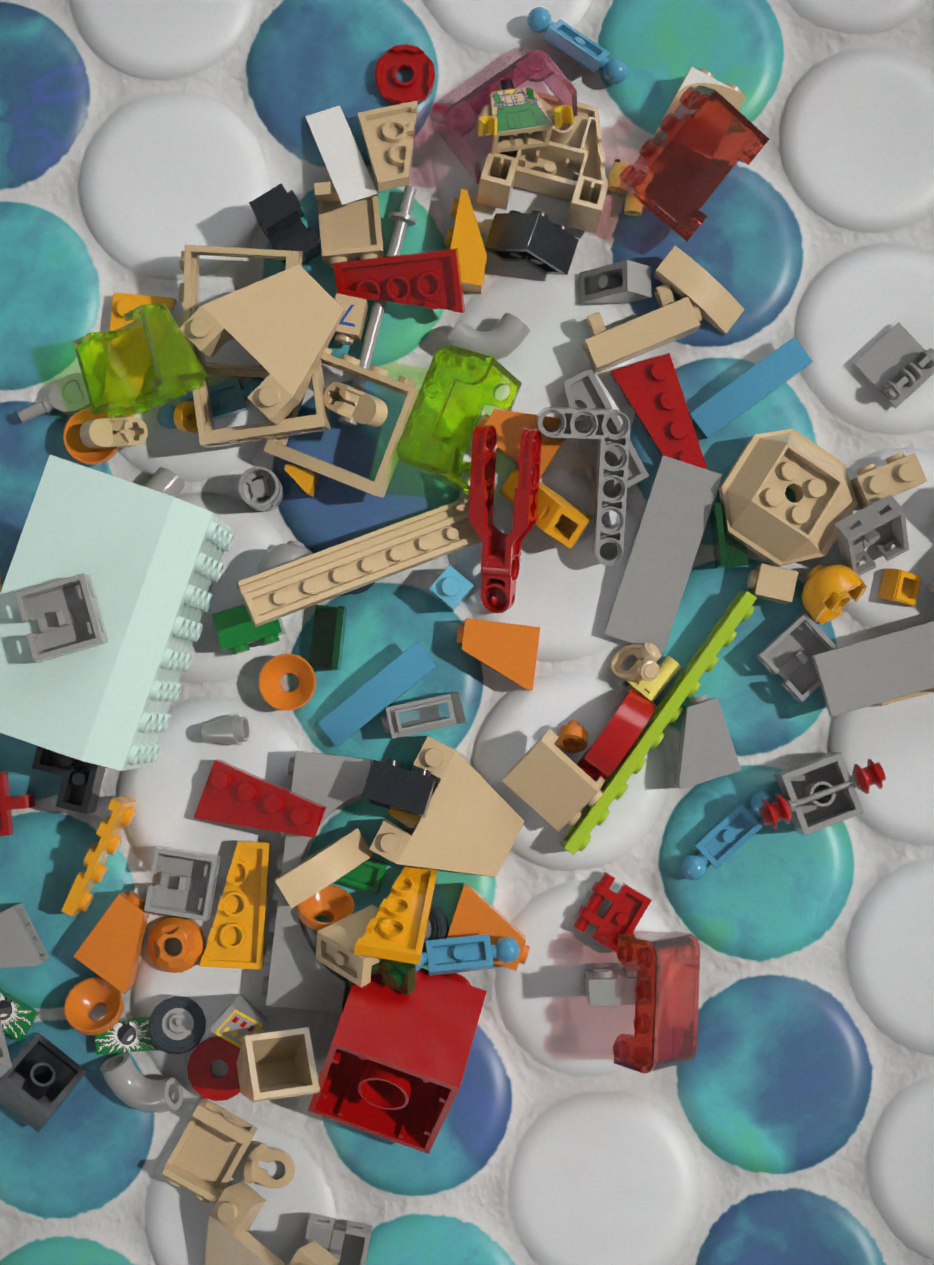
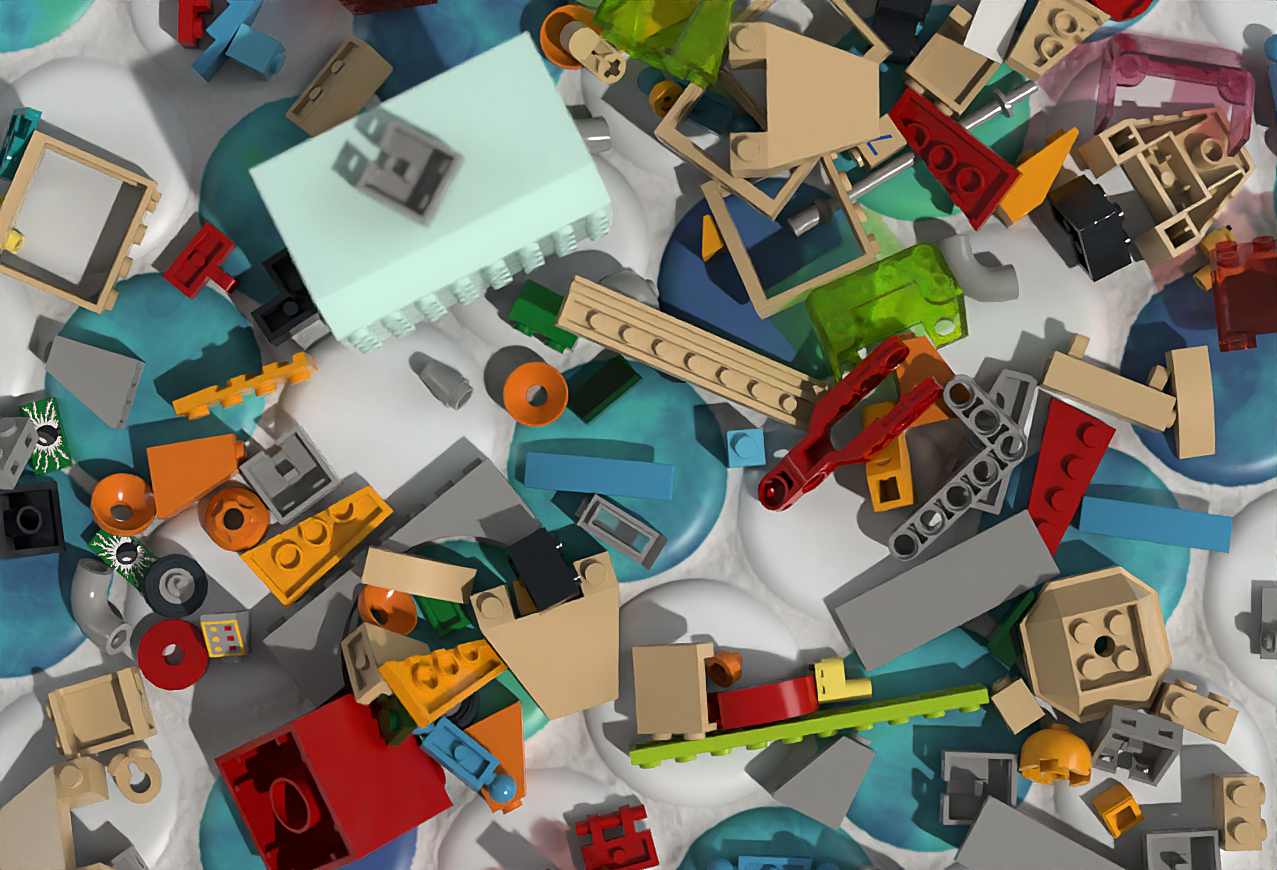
camera: 45 degrees right, 0 degrees up
red wing [193,760,326,837] -> none
tan slope [236,1027,320,1102] -> none
light grey wheel [238,466,284,512] -> none
tan piece [324,382,388,428] -> none
orange slope [456,618,540,690] -> none
torso [475,79,574,154] -> none
light grey slope [579,260,651,304] -> none
tan piece [611,642,661,681] -> none

